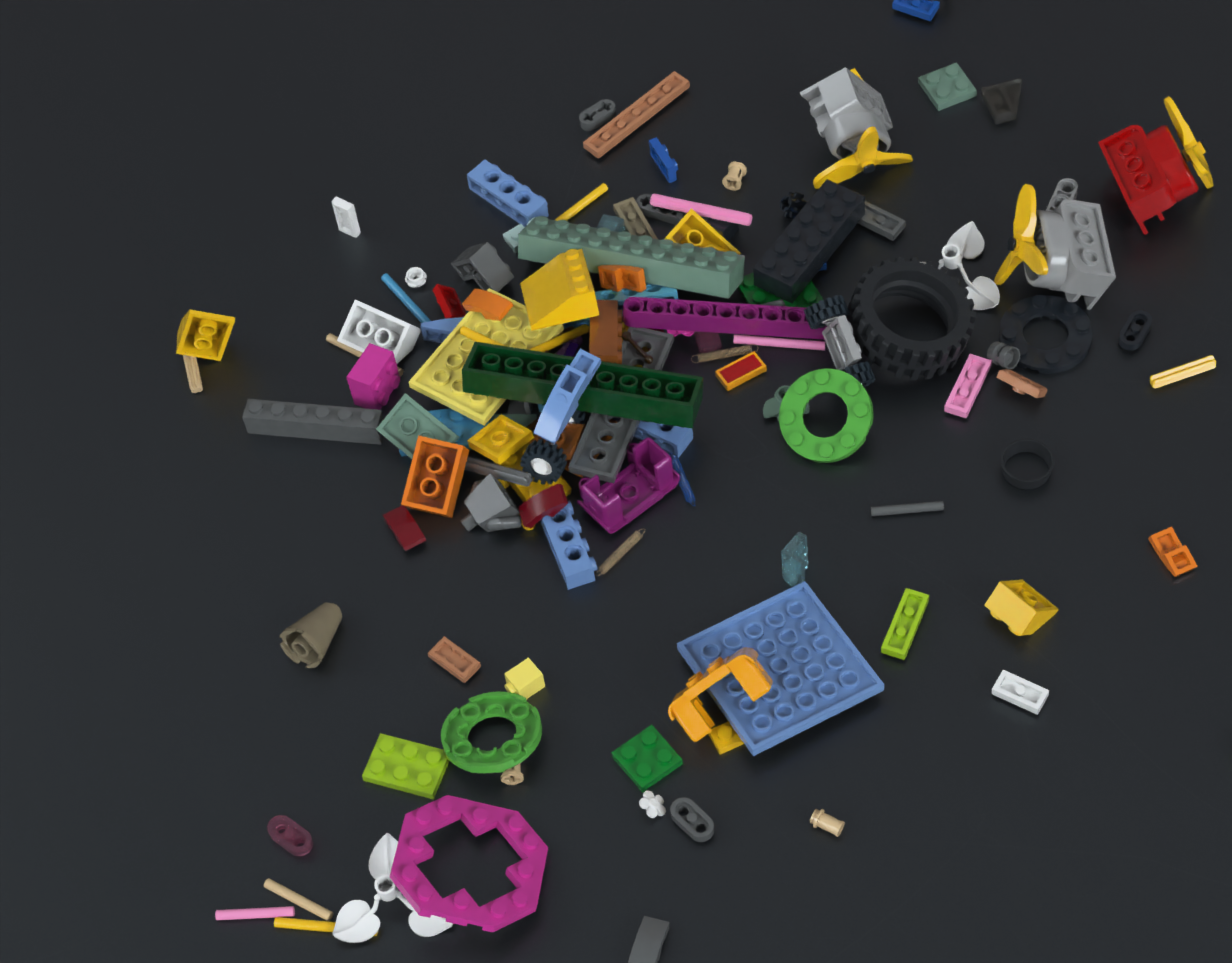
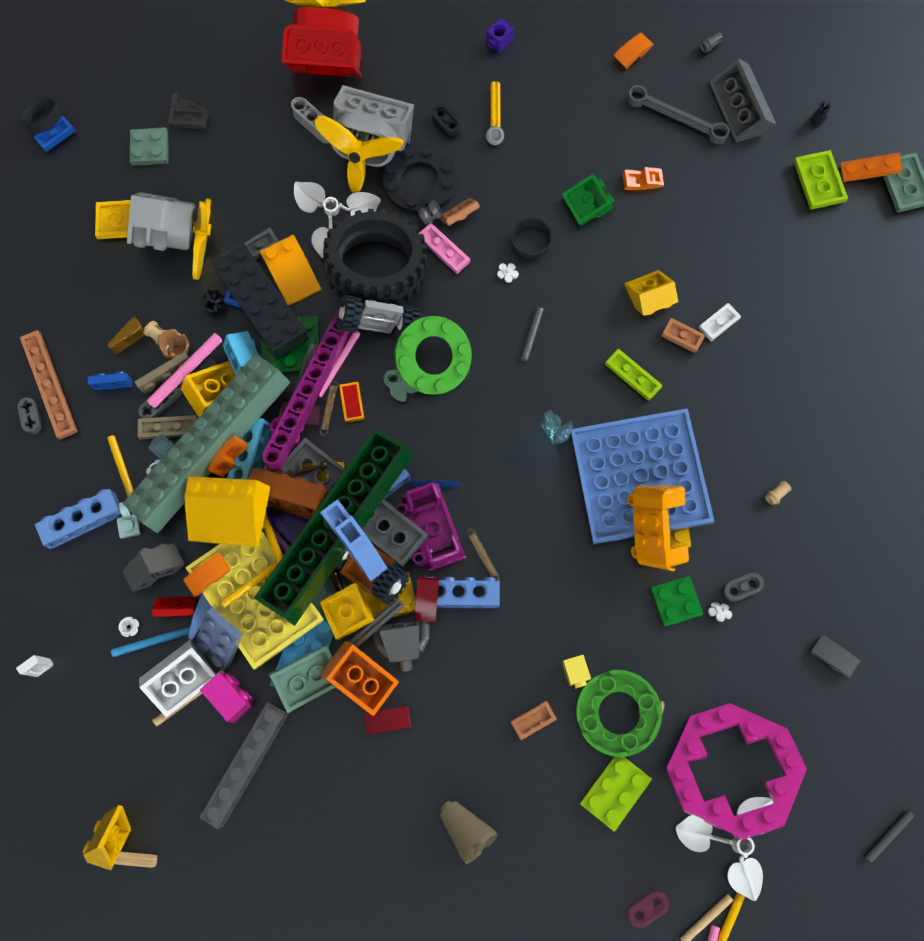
camera: 75 degrees left, 20 degrees up
none -> pearl gold slope [107,316,145,355]
none -> dark tan plate [135,352,190,394]
none -> medium nougat hair [158,329,190,359]
none -> sand blue plate [195,607,243,671]
none -> medium azure brick [222,331,262,375]
none -> light orange slope [260,235,322,306]
none -> light grey plate [486,126,504,145]
none -> white plant [497,263,519,283]
none -> green plate [562,173,615,226]
none -> nougat plate [662,318,705,353]

